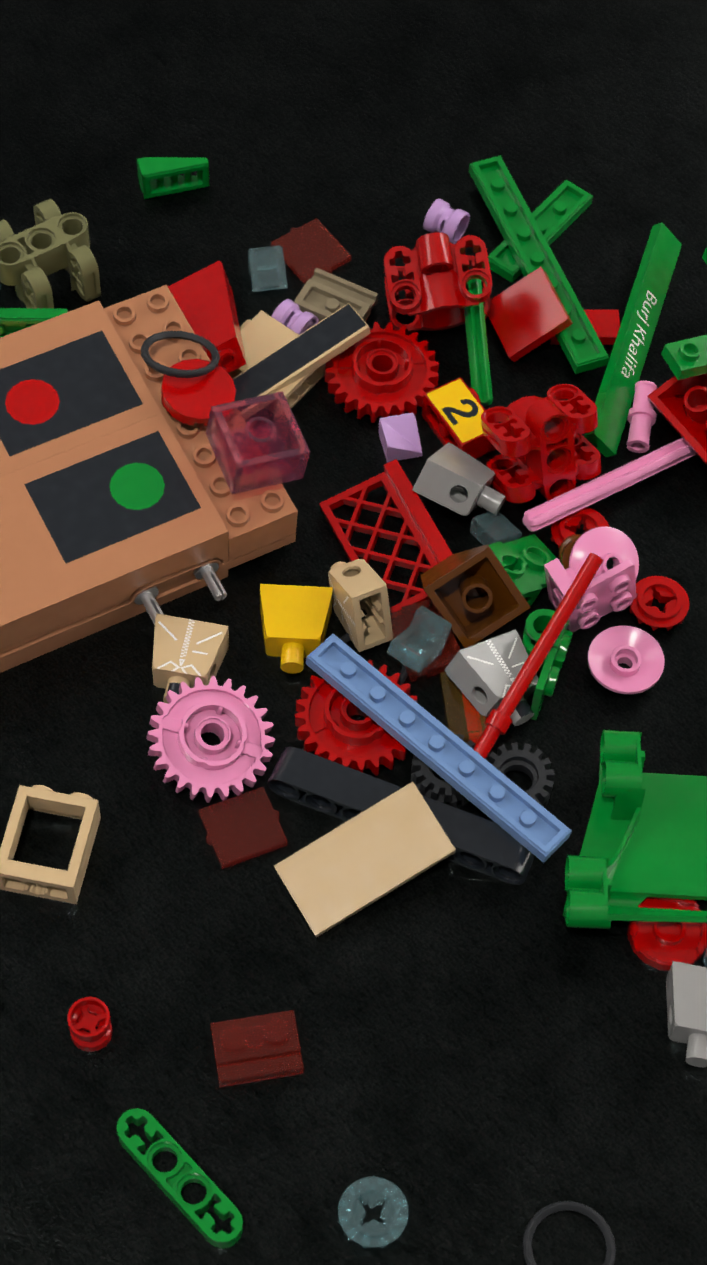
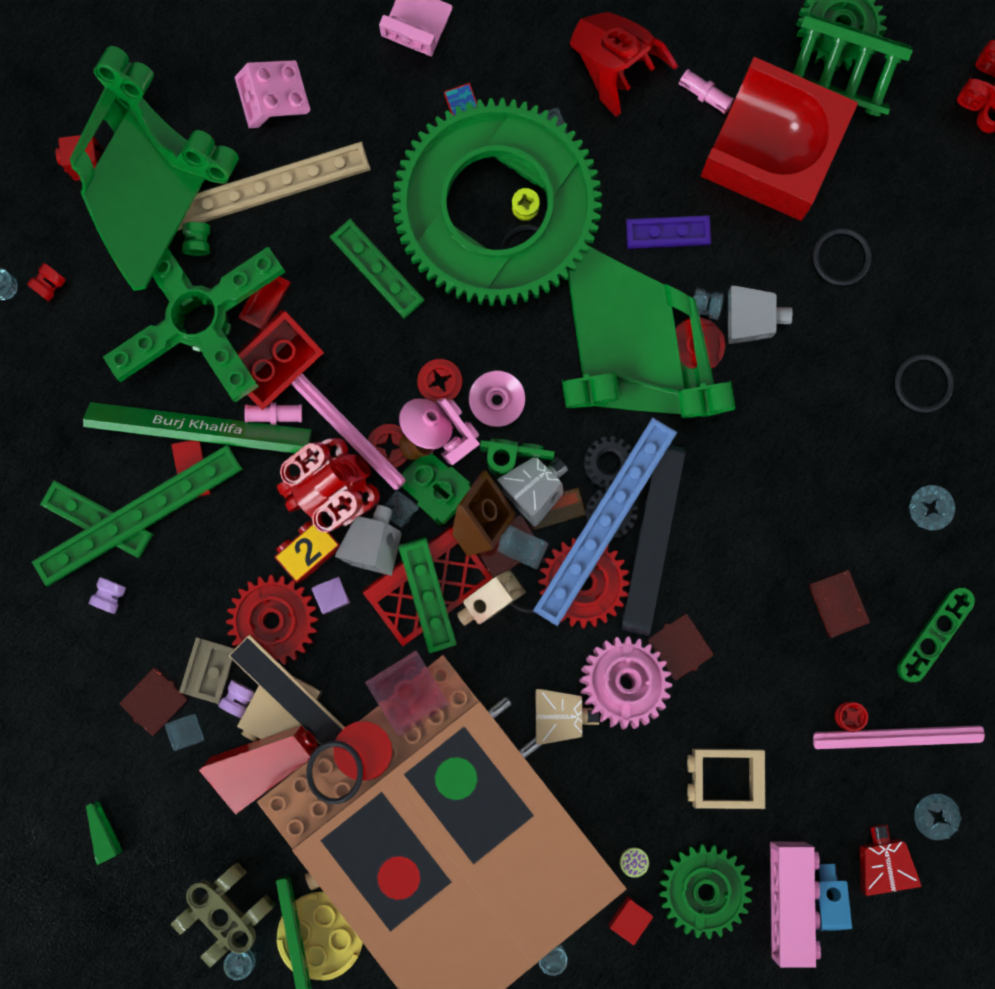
camera: 95 degrees left, 25 degrees up
yellow torso [260,584,333,674] -> none
tan tile [274,781,456,938] -> none
red piece [384,232,492,334] -> none
green axle [464,279,493,407] -> none
red bar [473,553,603,759] -> none
red tile [484,266,573,362] -> none
none -> green tile [398,537,457,653]
none -> bright pink axle [813,725,985,749]

